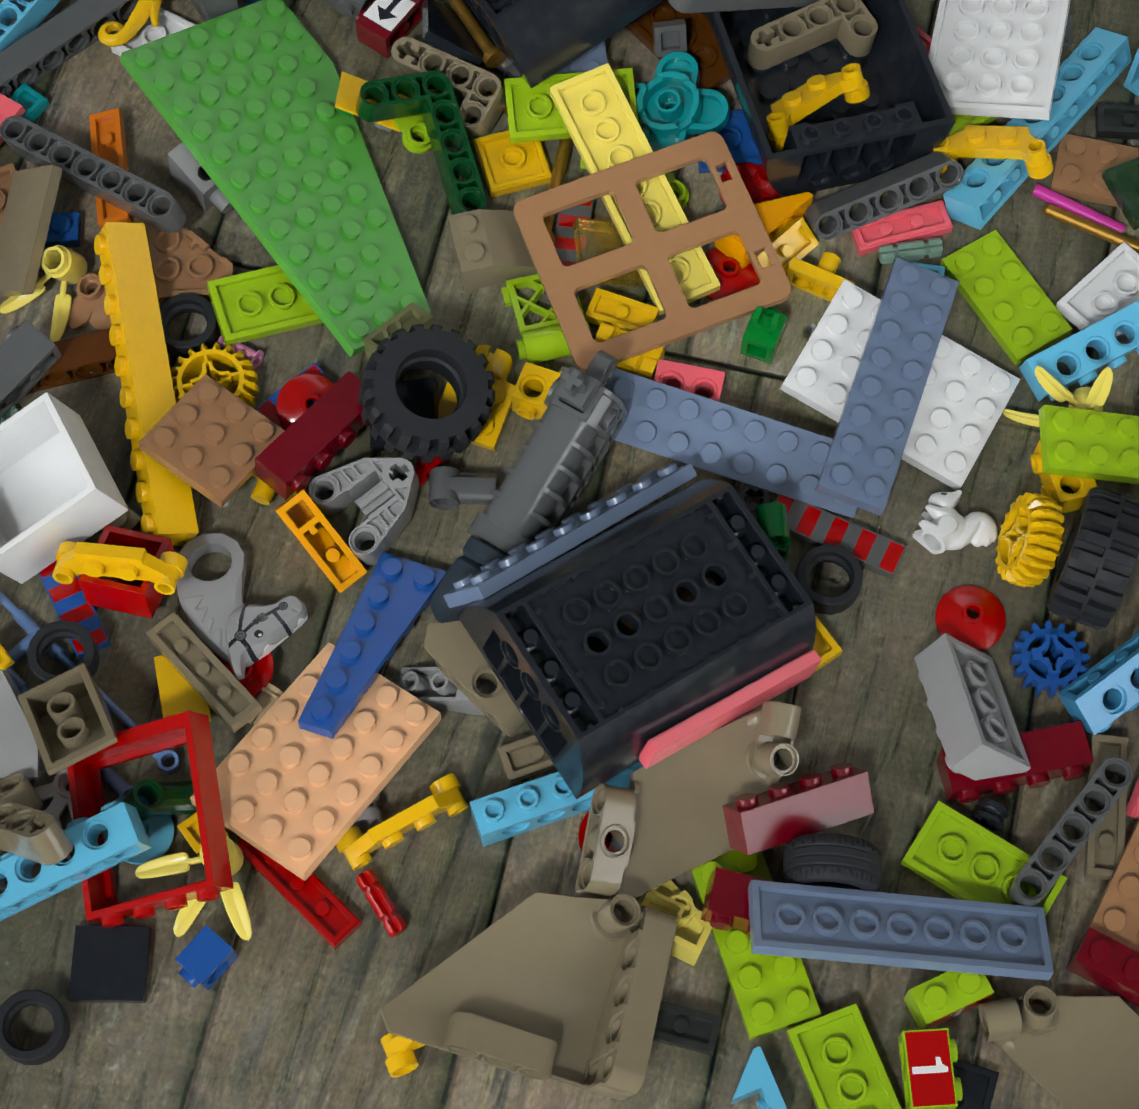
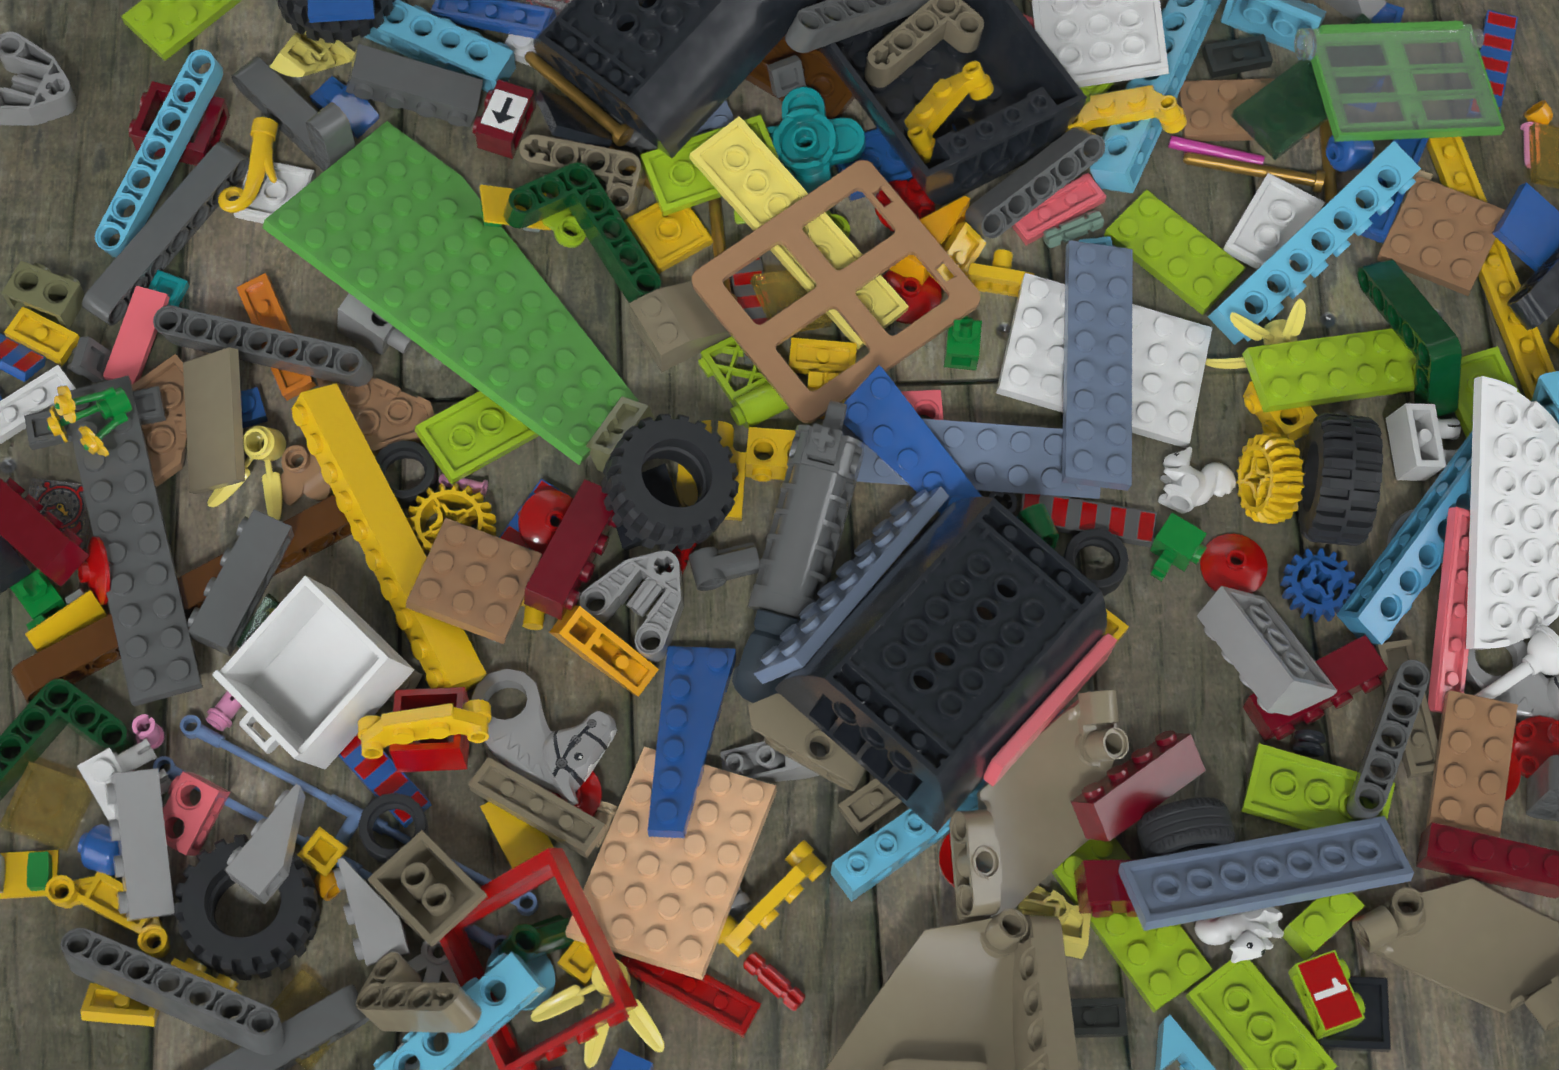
camera: 20 degrees left, 0 degrees up
none -> blue wing [843,365,982,514]
none -> green brick [1150,513,1207,582]
none -> white animal [1194,907,1284,963]

